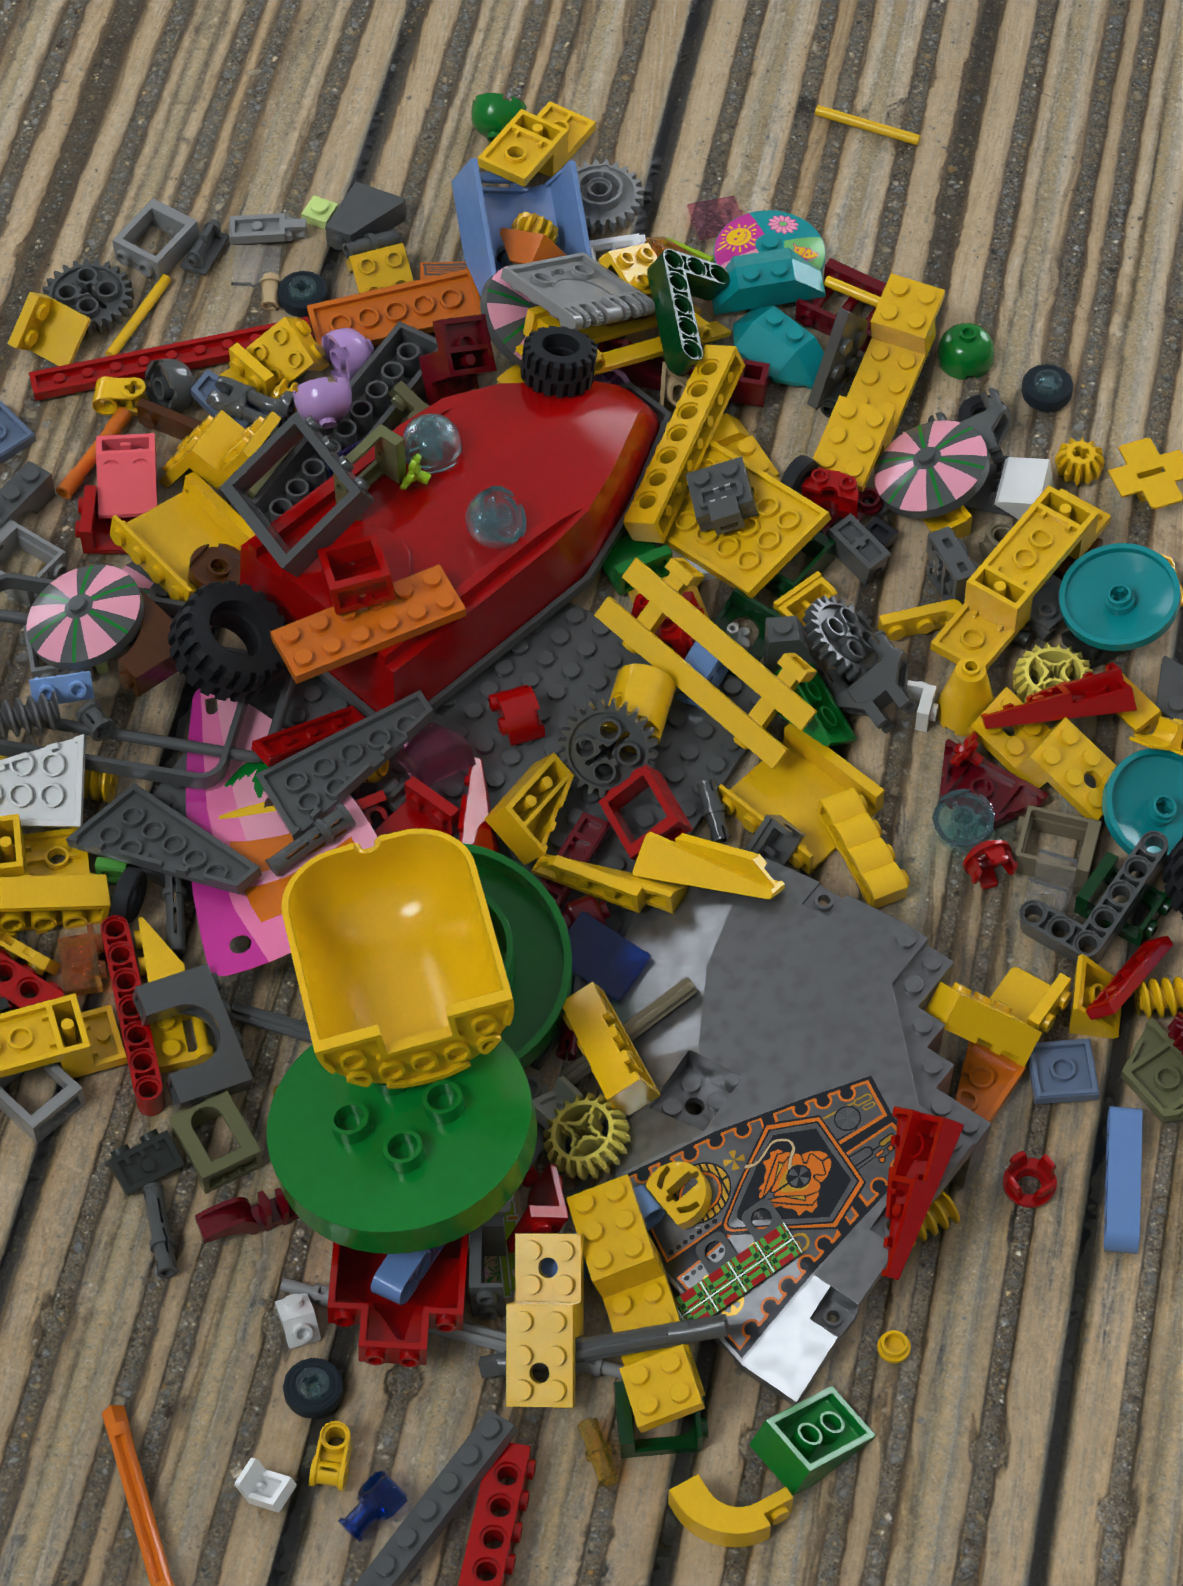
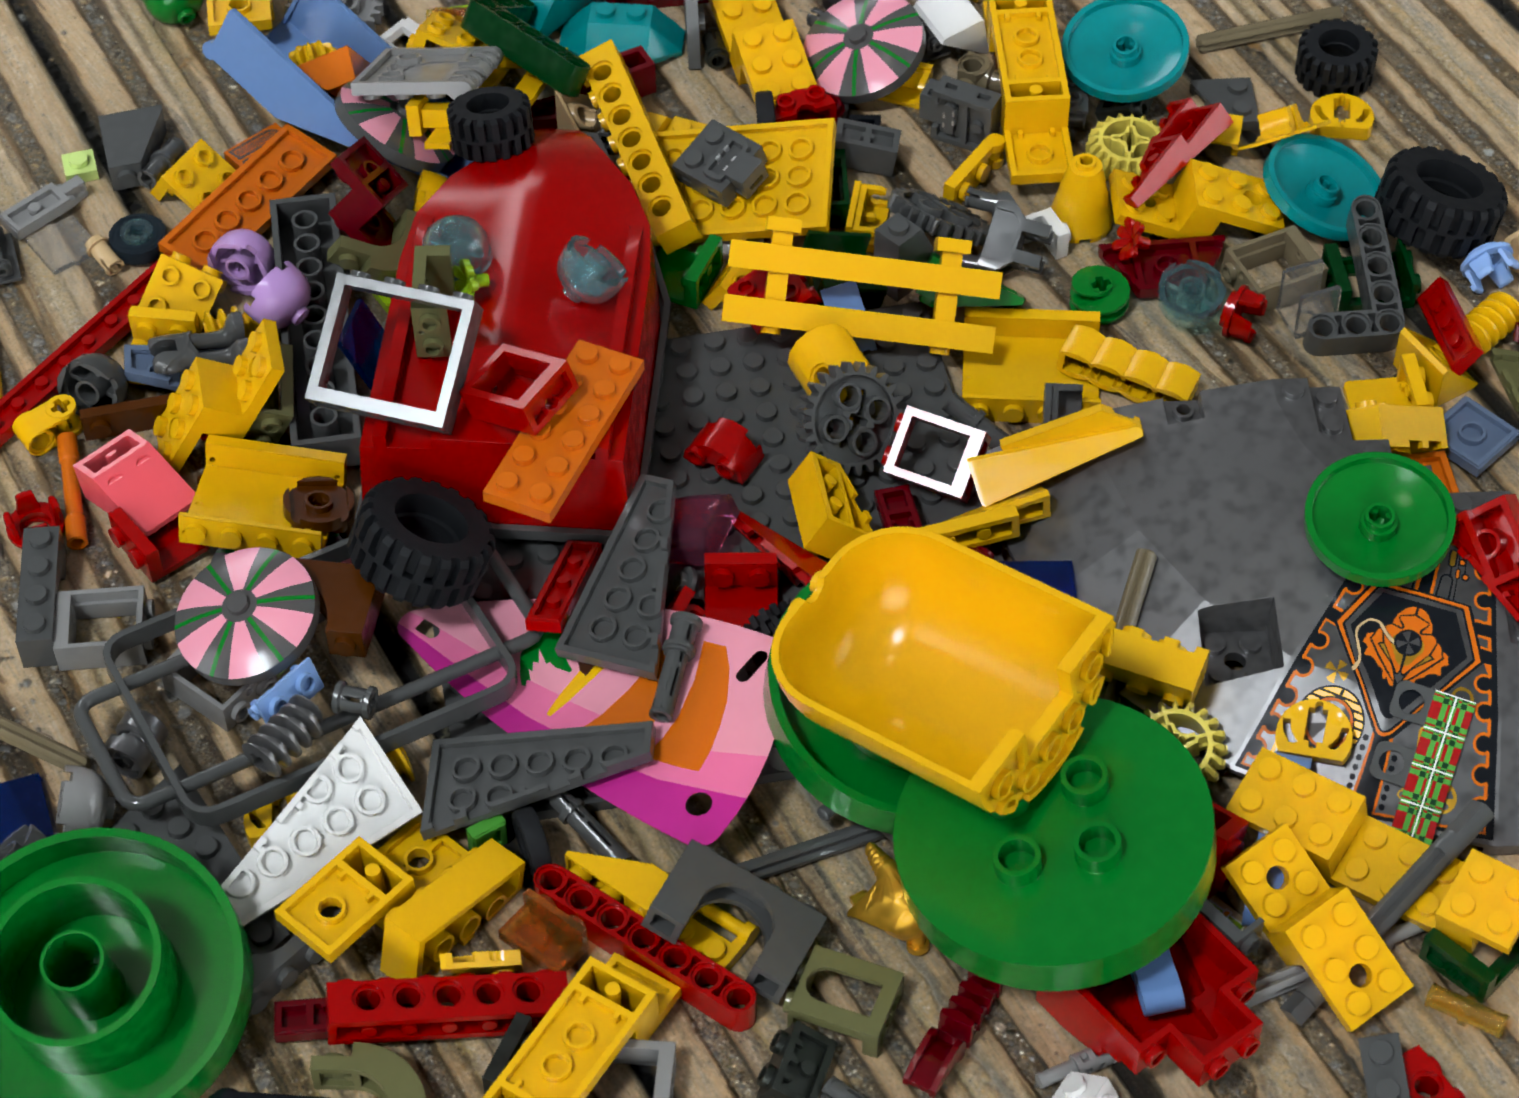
camera: 40 degrees left, 5 degrees down
none -> red piece [3,490,65,549]
none -> green piece [1069,265,1131,325]
none -> green dish [1303,452,1456,587]

